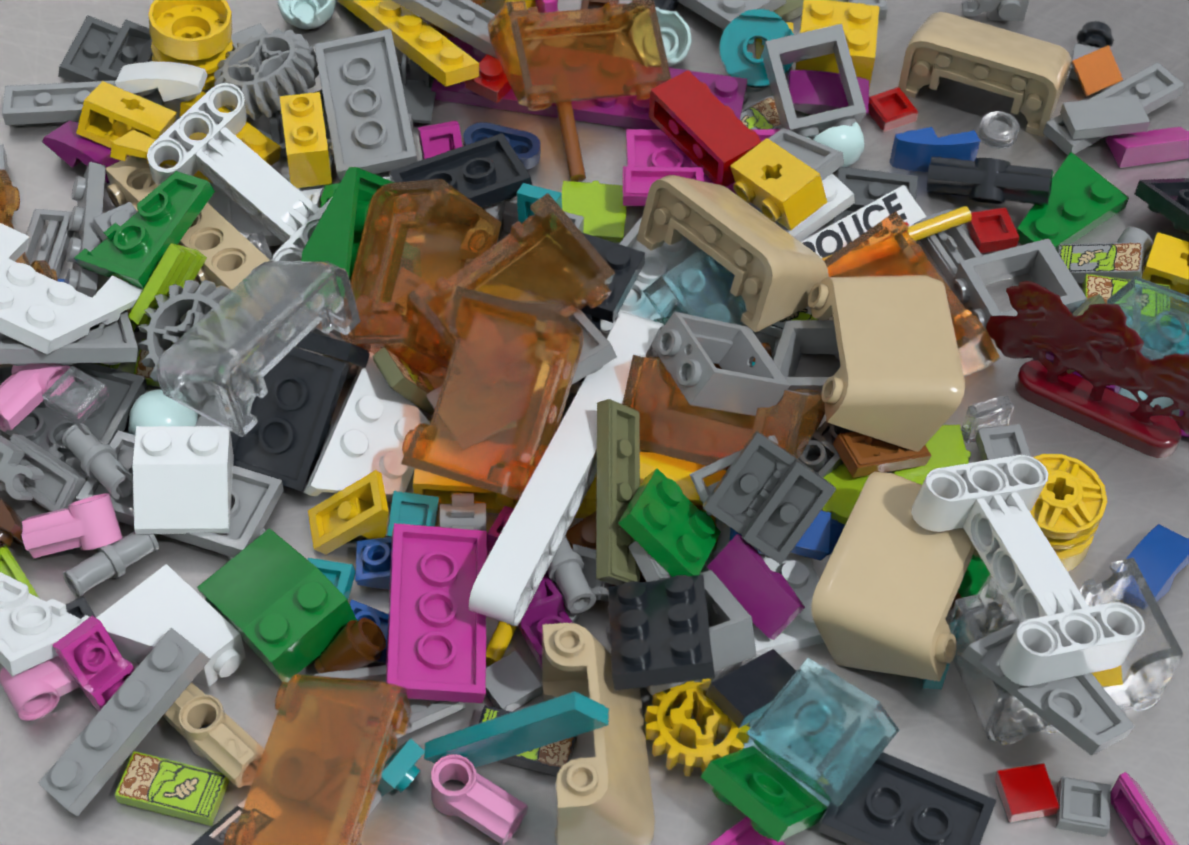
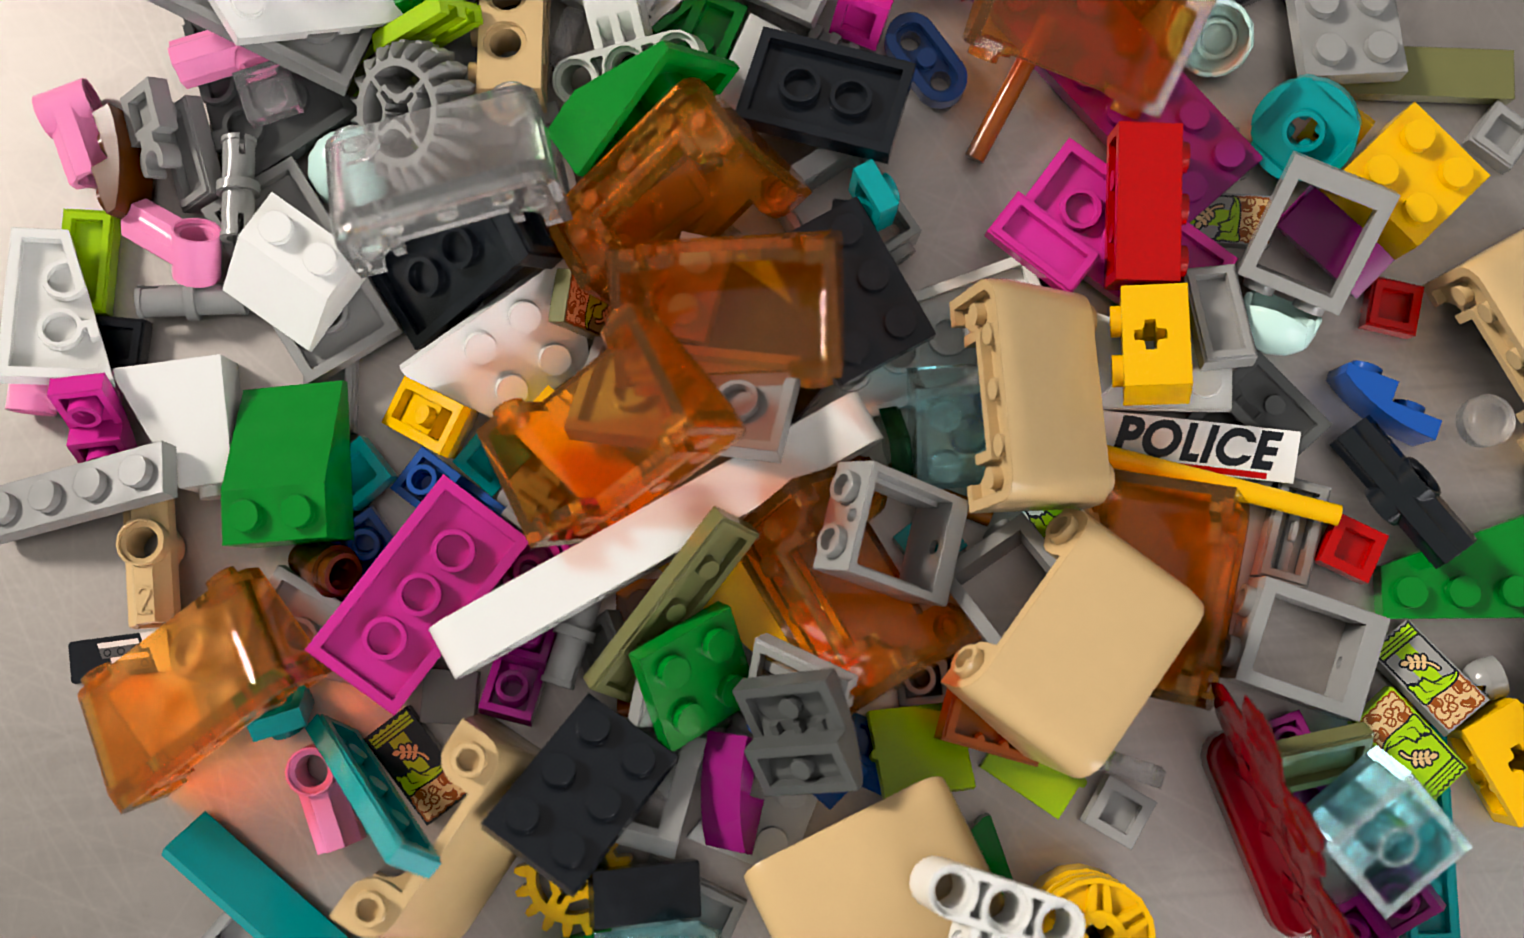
camera: 35 degrees right, 30 degrees up
tile [115,751,229,826] -> none
lime piece [562,180,627,243] -> none

